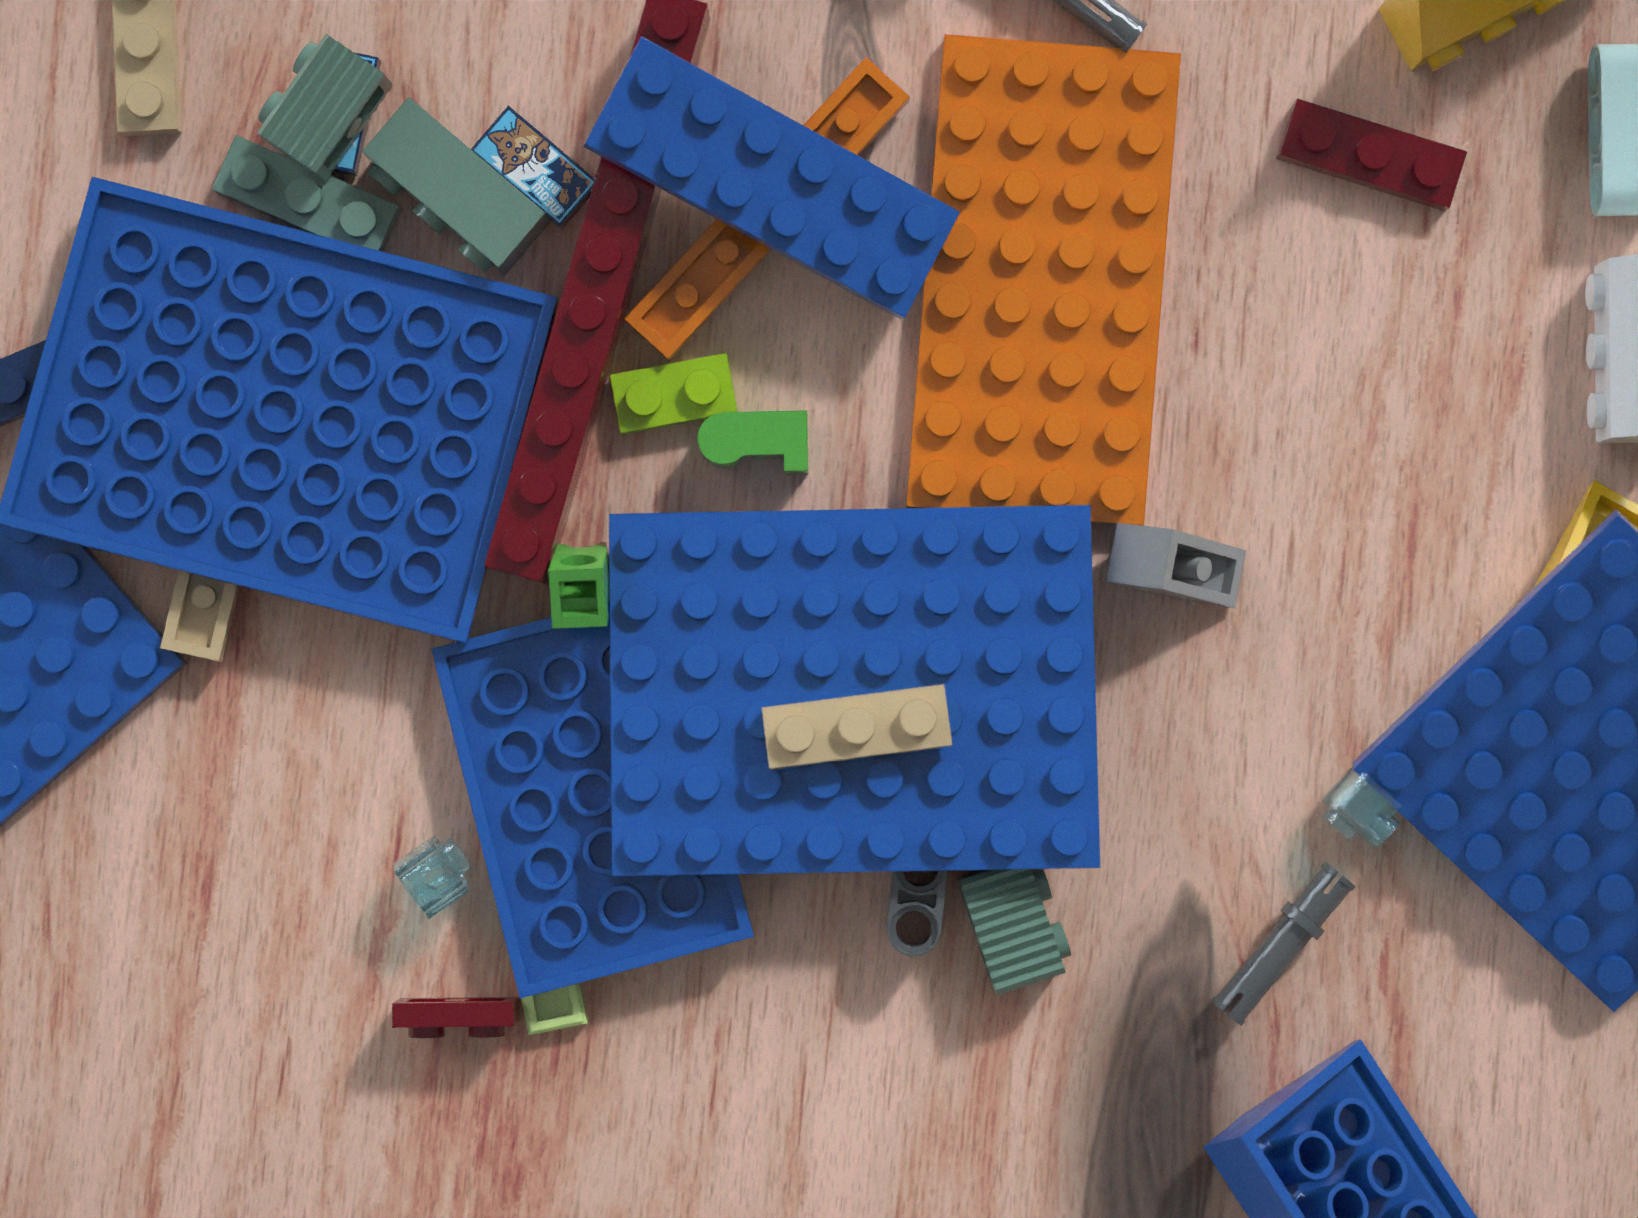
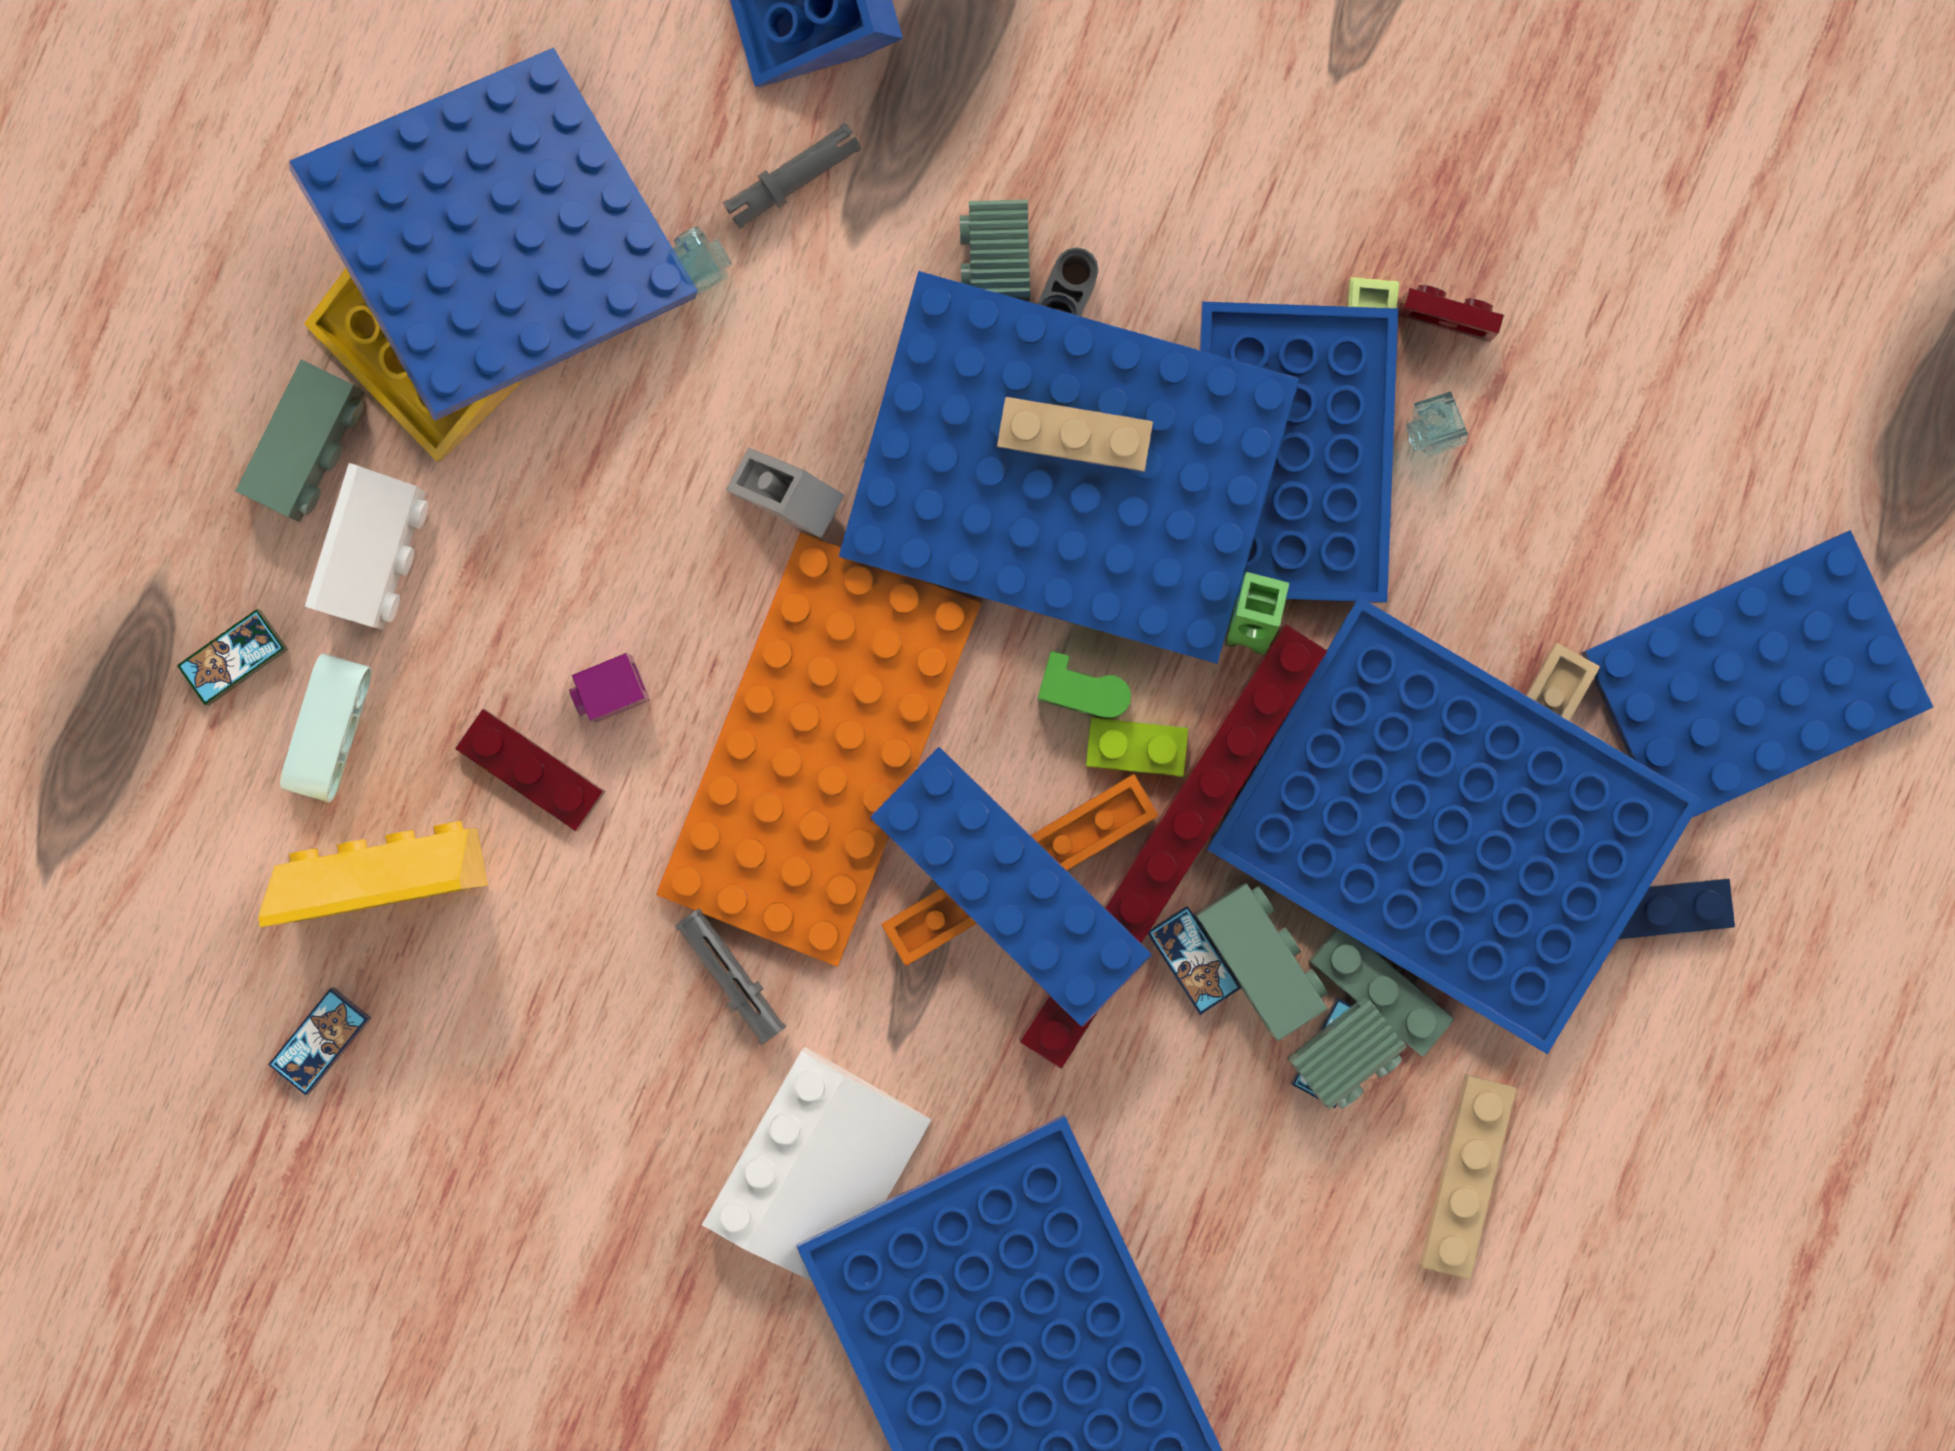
camera: 165 degrees left, 0 degrees up
none -> magenta brick [569,653,650,723]

